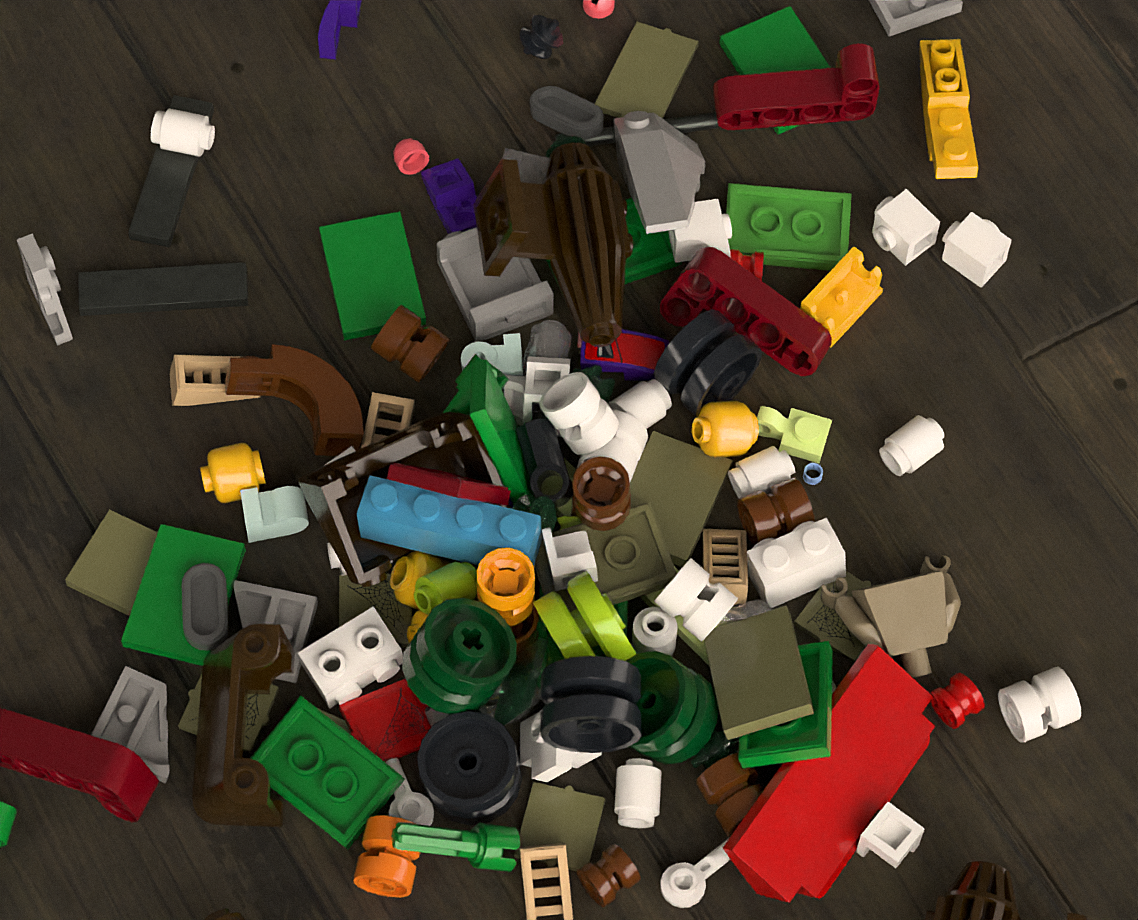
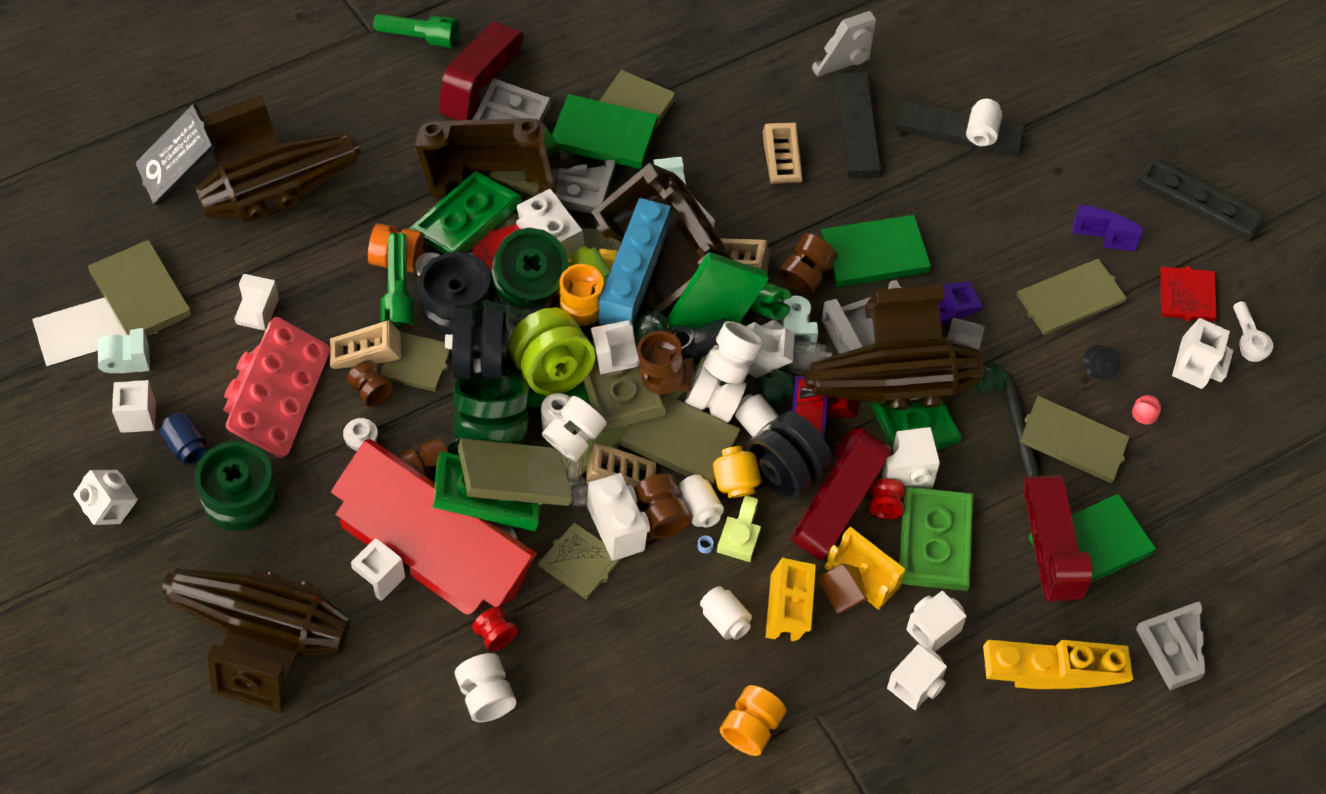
camera: 90 degrees right, 5 degrees down
dark grey tile [182,563,229,650] -> none
yellow head [200,443,266,503] -> none
reddish brown arch [225,344,364,456] -> none
dark red tile [387,463,511,506] -> none
coral hinge [393,138,429,175] -> none
dark grey tile [530,86,603,140] -> none
light grey wedge [614,111,705,234] -> none
white brick [614,758,662,828] -> none
dark tan torso [821,555,961,678] -> none
none -> light orange wheel [720,685,786,756]
none -> yellow hinge [765,558,816,641]
none -> reddish brown slope [818,563,868,615]
none -> olive piece [1016,258,1127,335]

